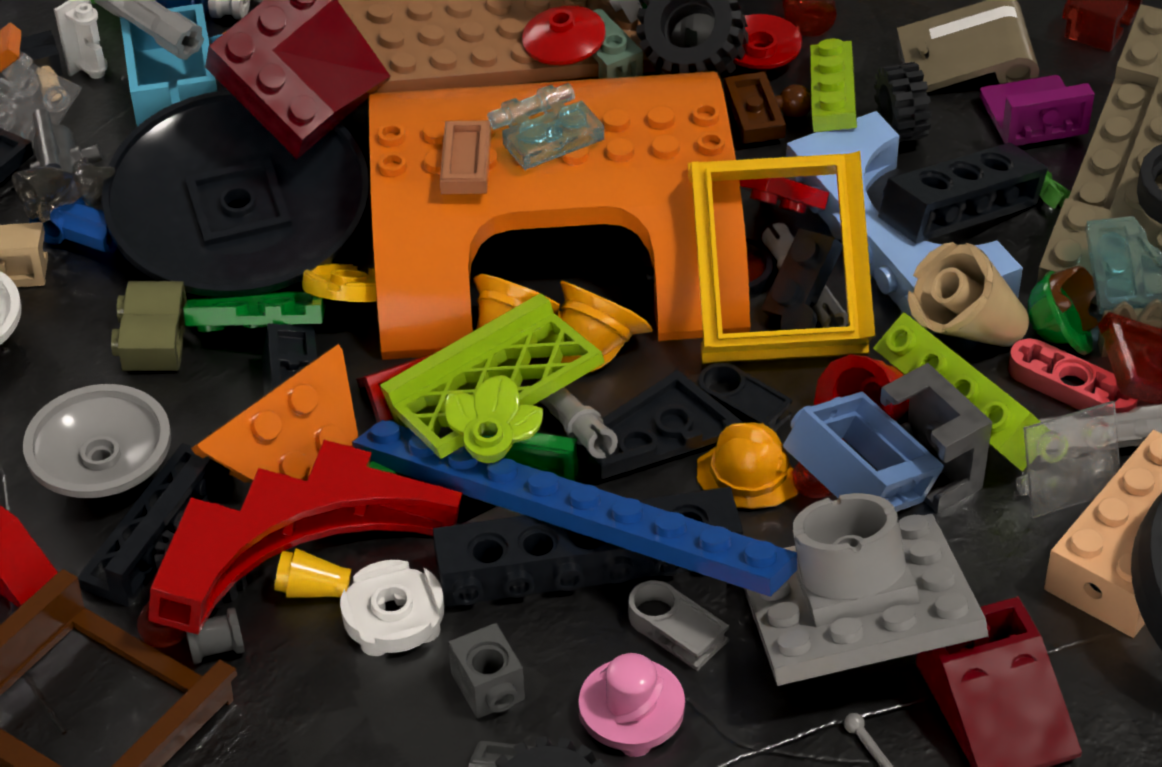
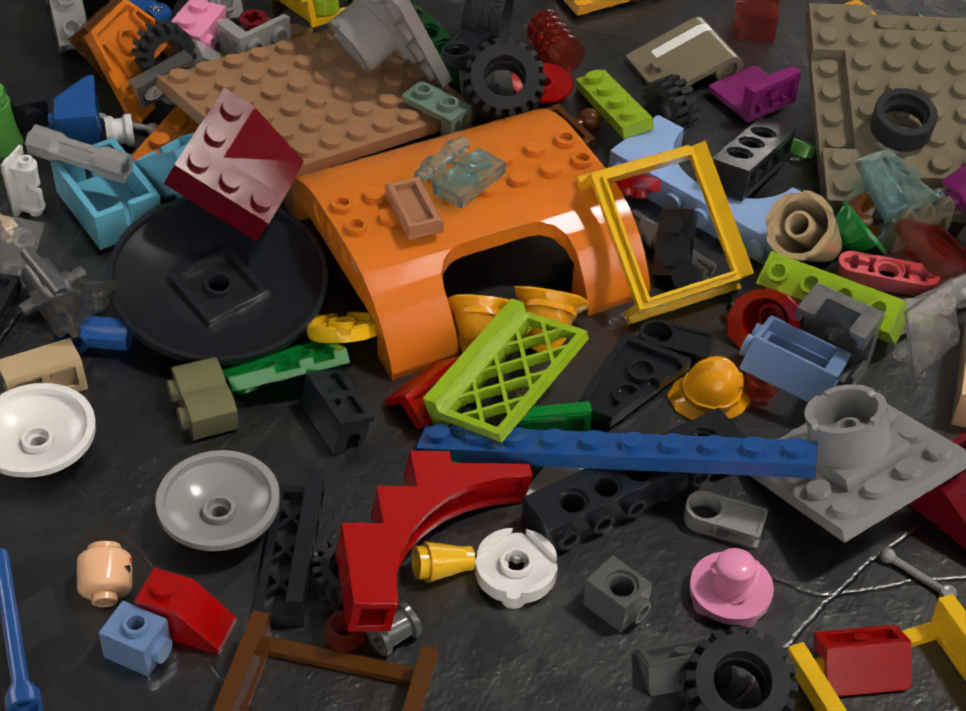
camera: 25 degrees left, 0 degrees up
orange wing [191,344,358,483] -> none
lime plate [445,375,543,463] -> none
red dish [522,6,606,65] -> none
light grey pin [536,379,618,458] -> none

